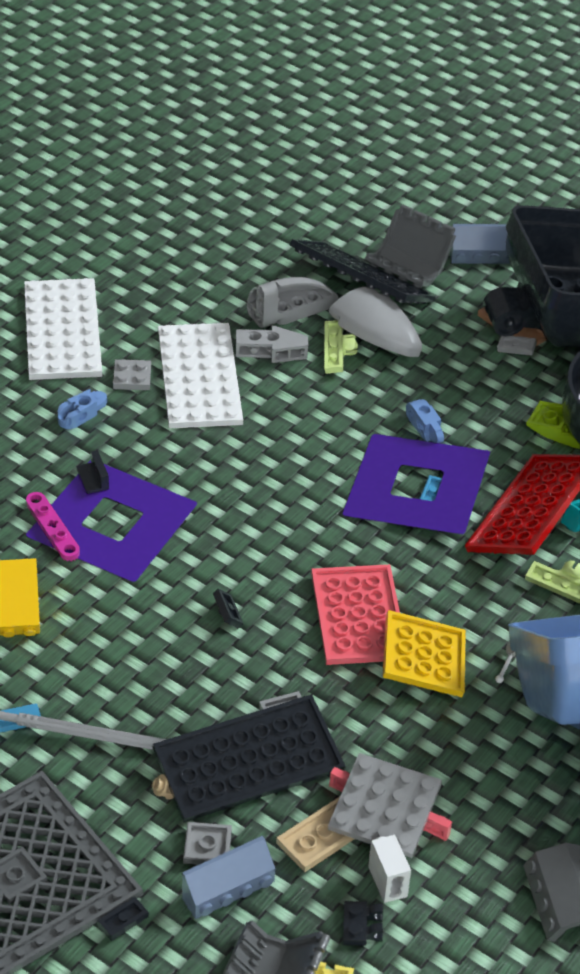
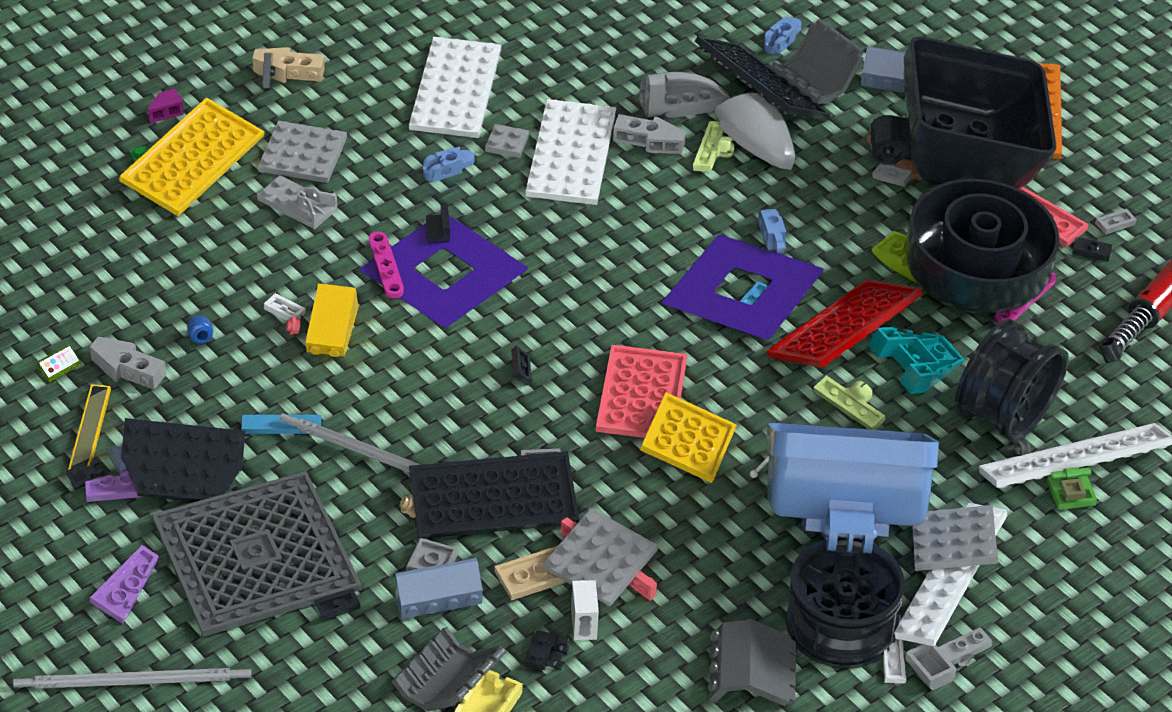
camera: 15 degrees right, 0 degrees up
none -> medium blue piece [764,17,802,55]

